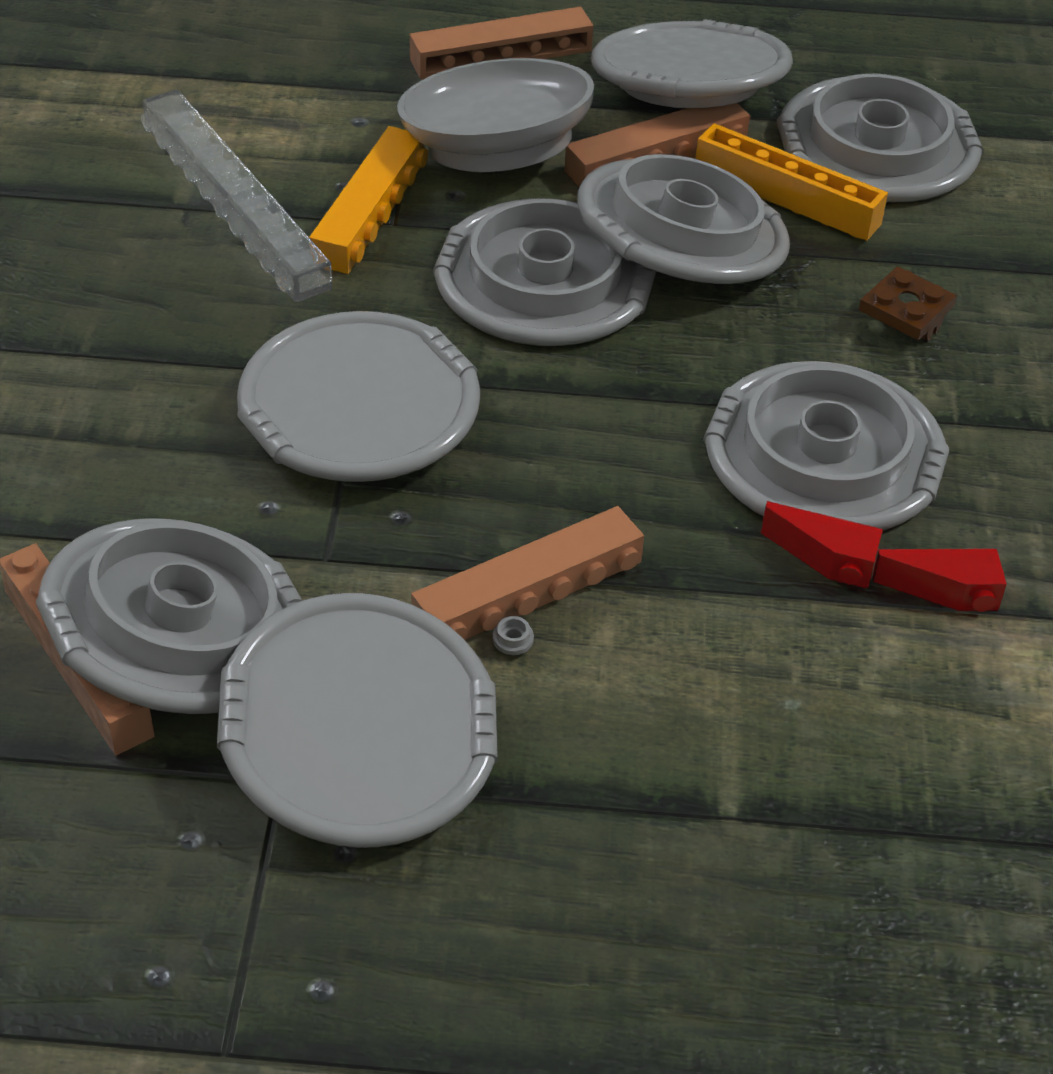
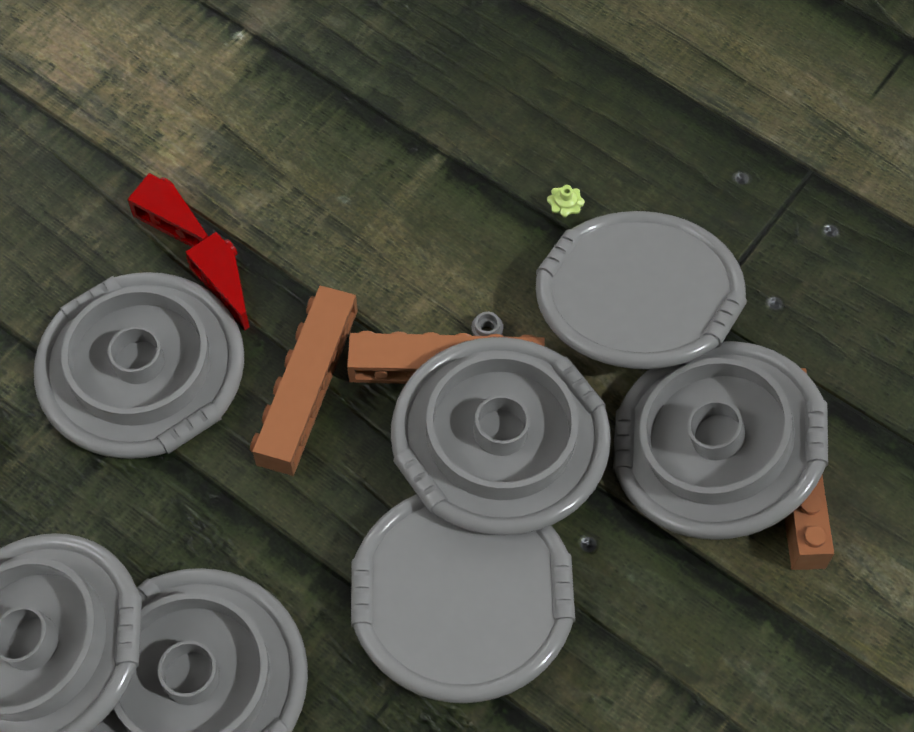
camera: 145 degrees left, 15 degrees up
none -> nougat brick [250,286,358,476]
none -> light grey piece [391,337,611,535]
none -> yellowish green plant [547,185,585,217]

